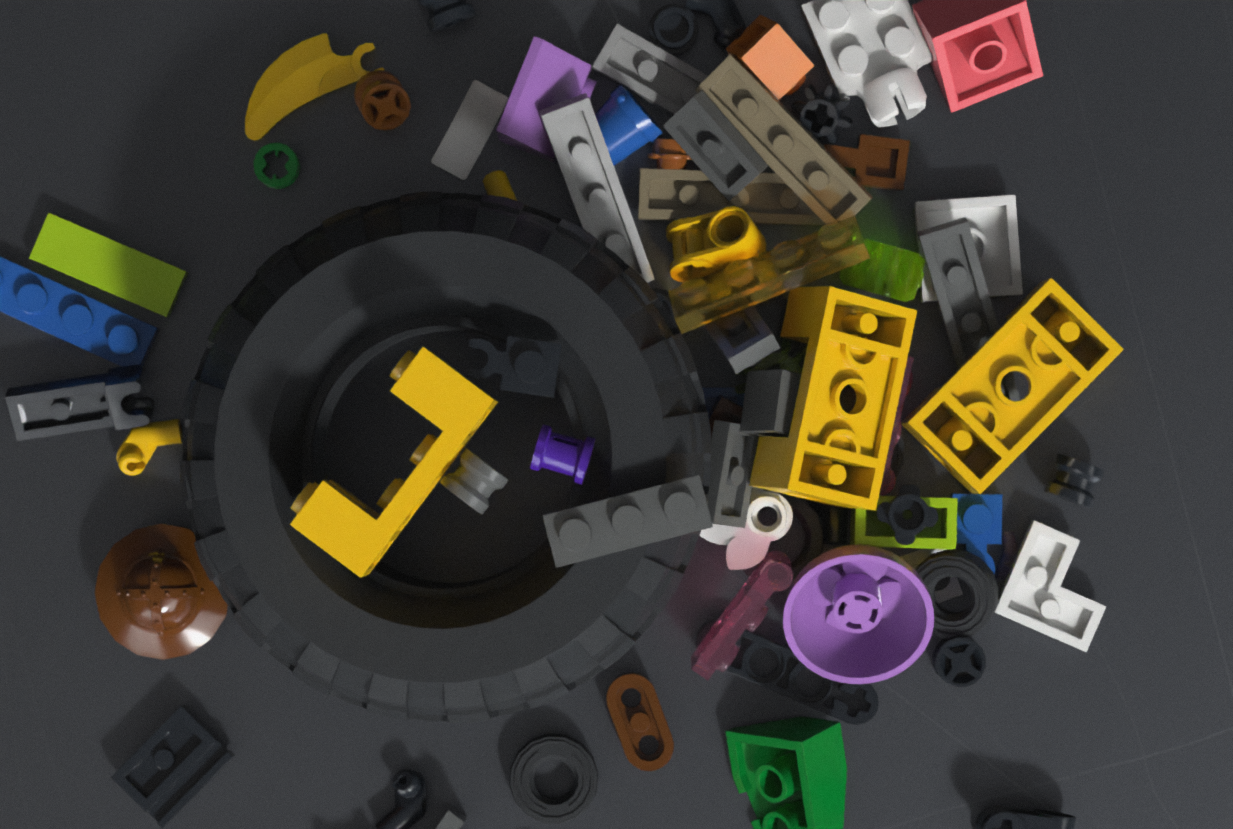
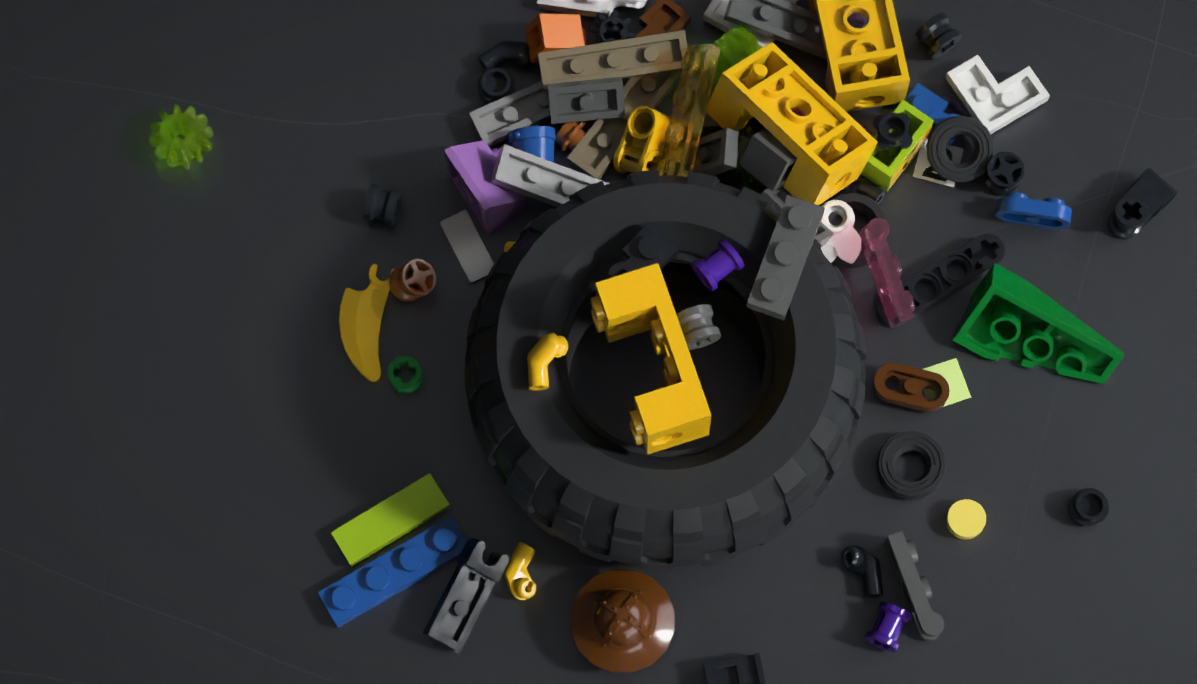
camera: 50 degrees left, 15 degrees down
medium lavender piece [783,544,934,684] -> none
none -> yellow arm [527,333,568,391]
none -> yellowish green sticker [923,358,971,407]
none -> blue plate [995,192,1072,229]

